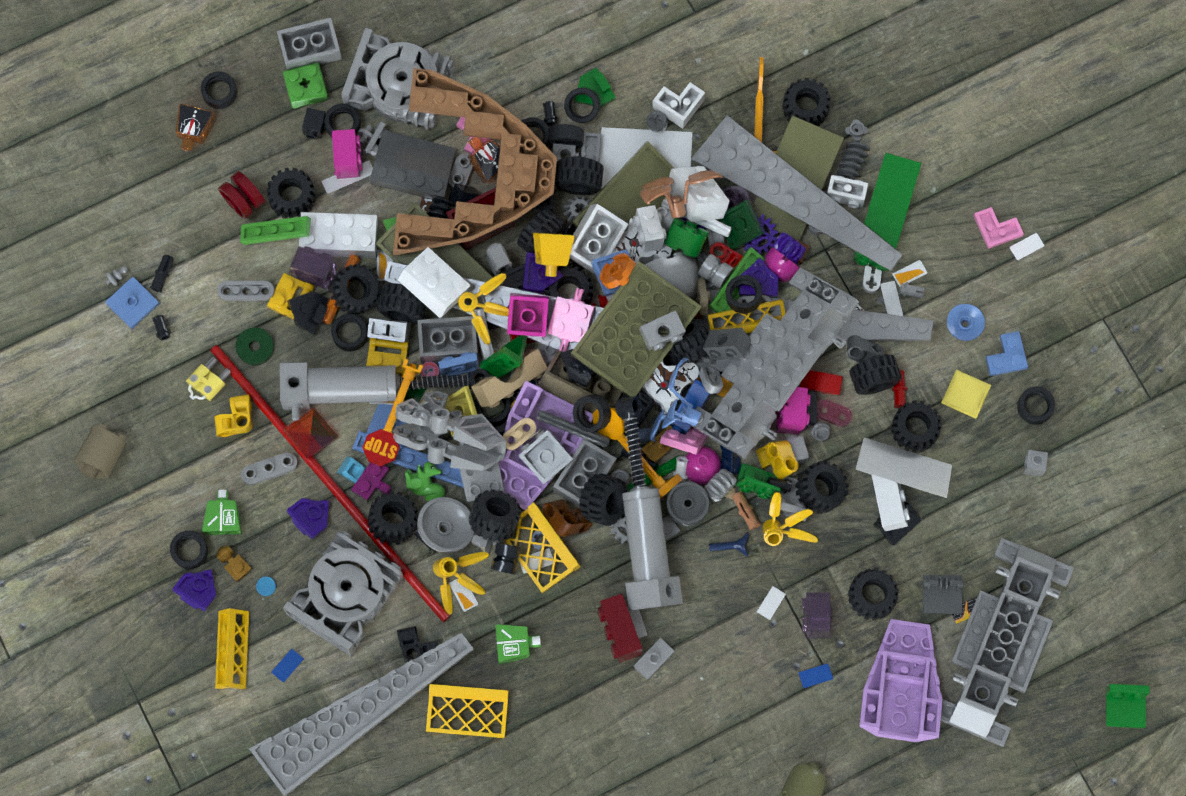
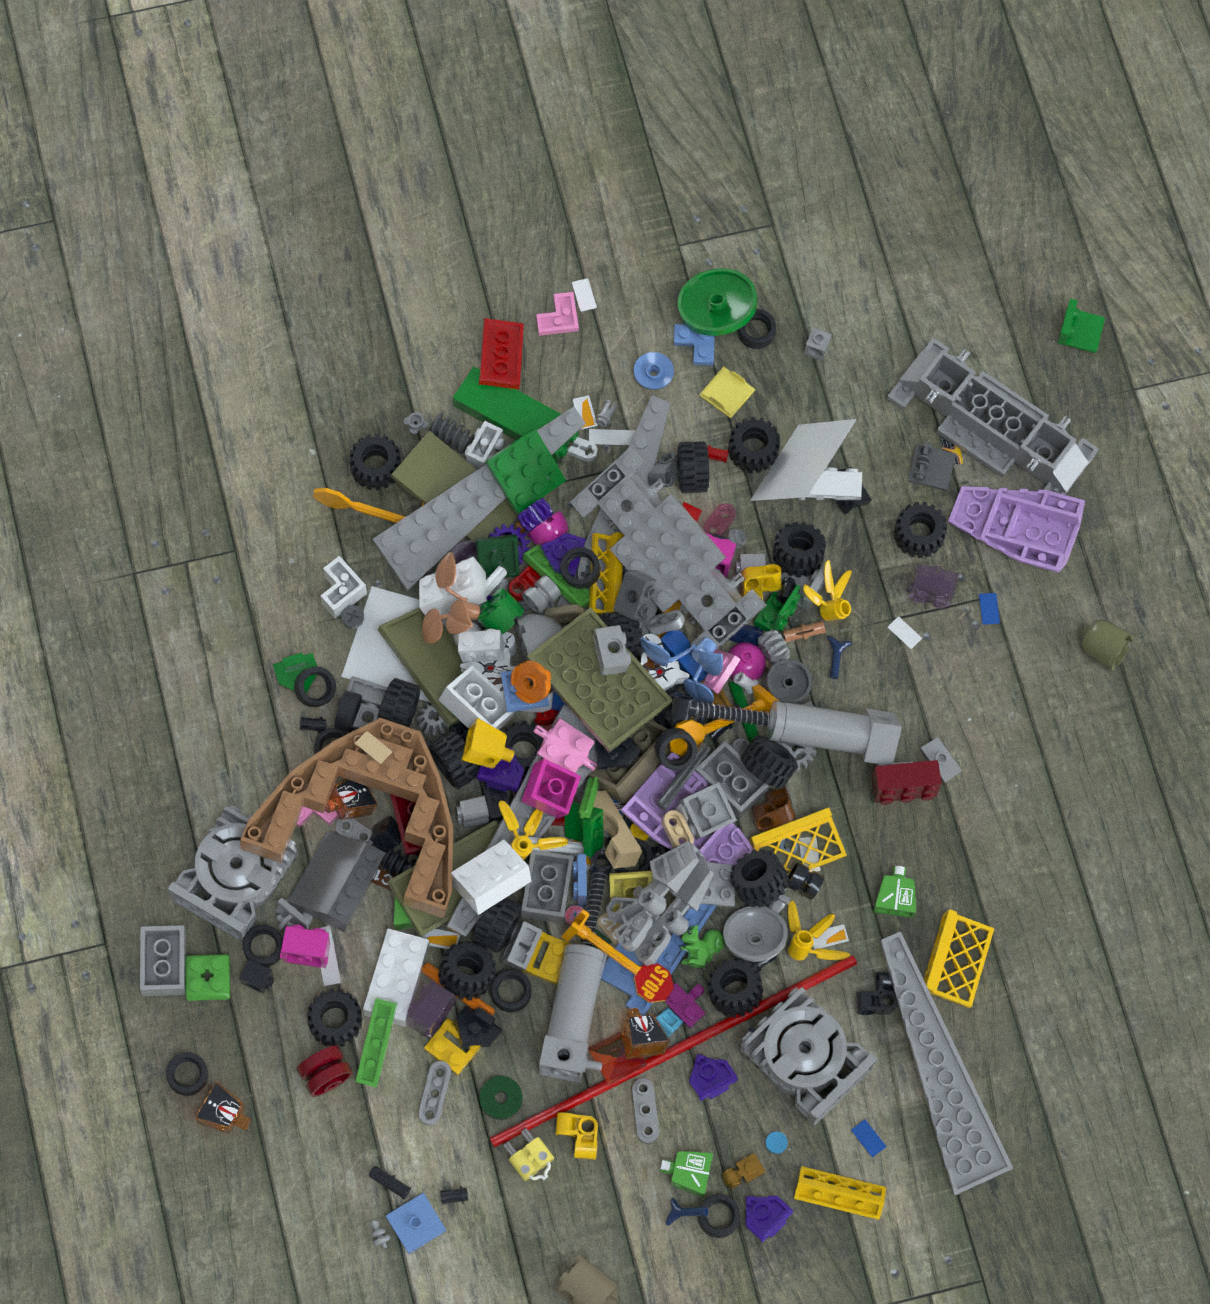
camera: 80 degrees left, 5 degrees down
none -> tan sticker [355,731,392,764]
none -> red tile [479,318,524,390]
none -> green plate [485,429,566,514]
none -> bright green axle [579,777,599,819]
none -> torso [621,1008,670,1059]
none -> dark blue piece [666,1198,708,1226]
none -> green dish [677,268,758,336]

